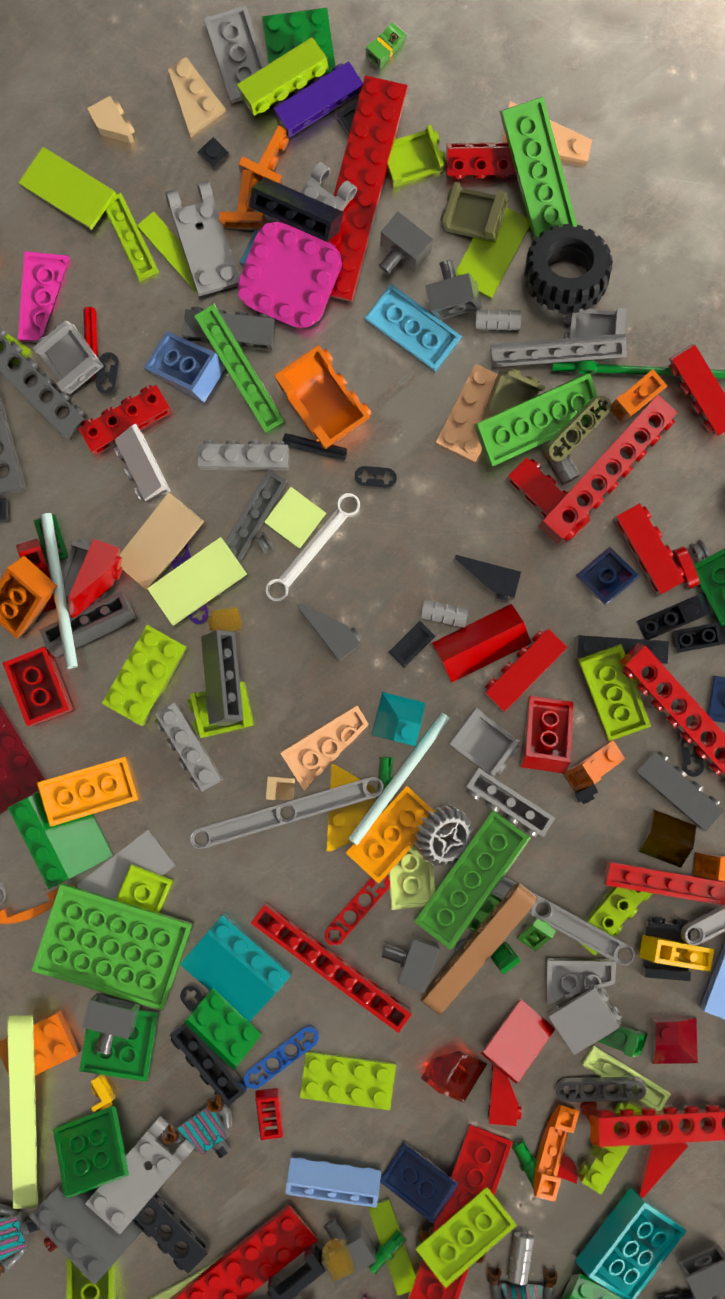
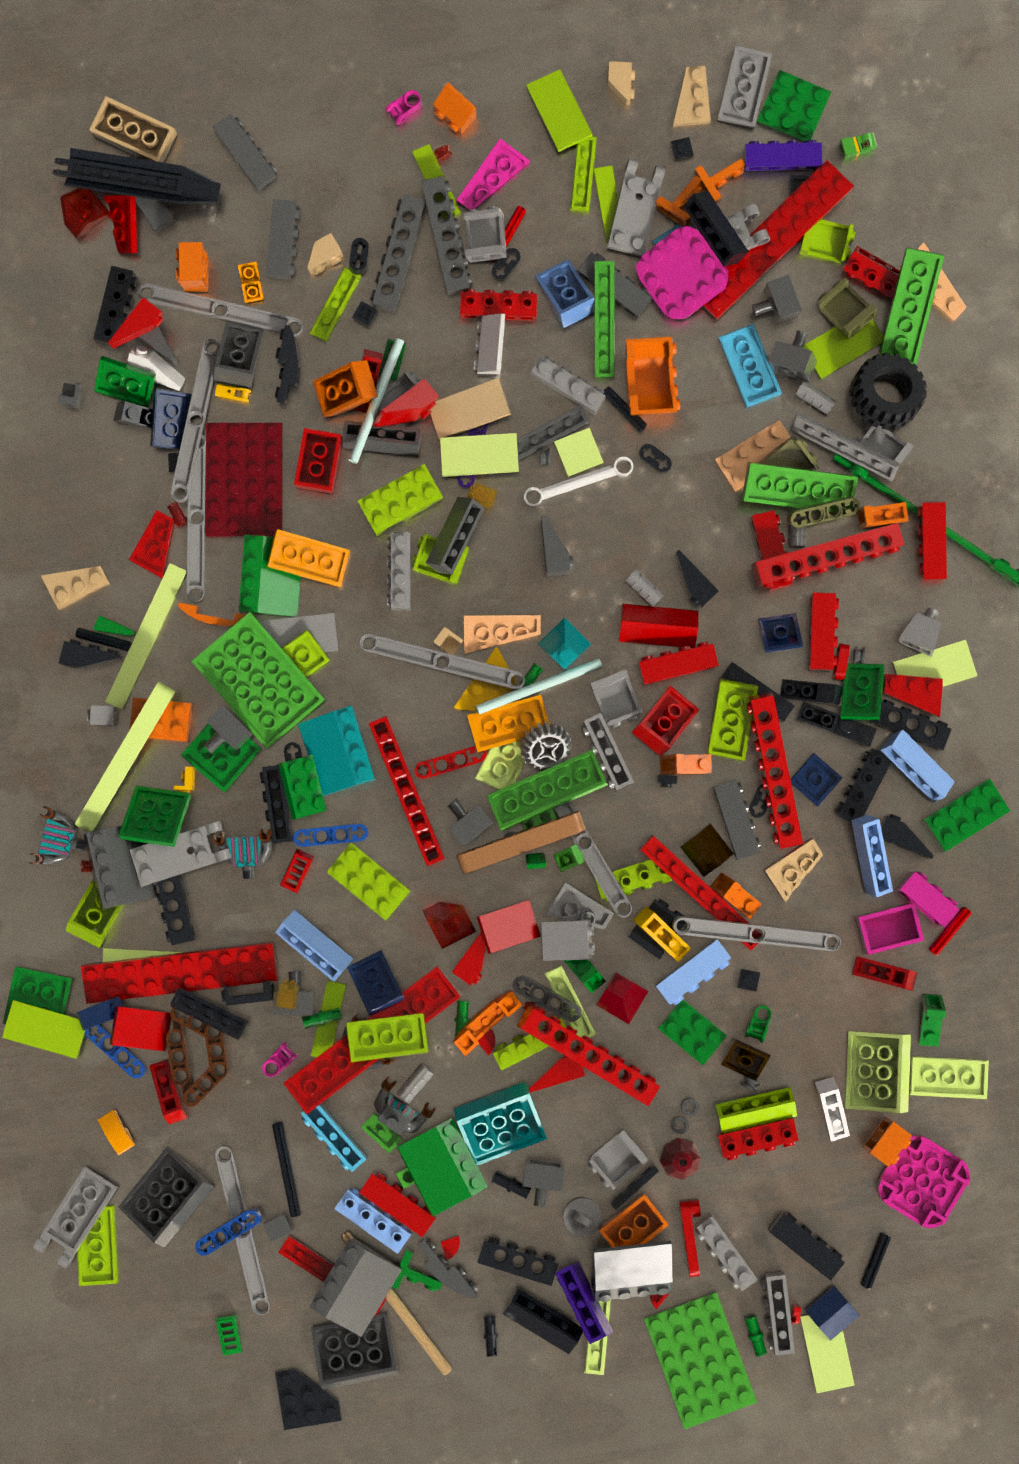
camera: 30 degrees right, 0 degrees up
lime brick [237,37,329,116] -> none
black tile [388,621,436,668] -> none

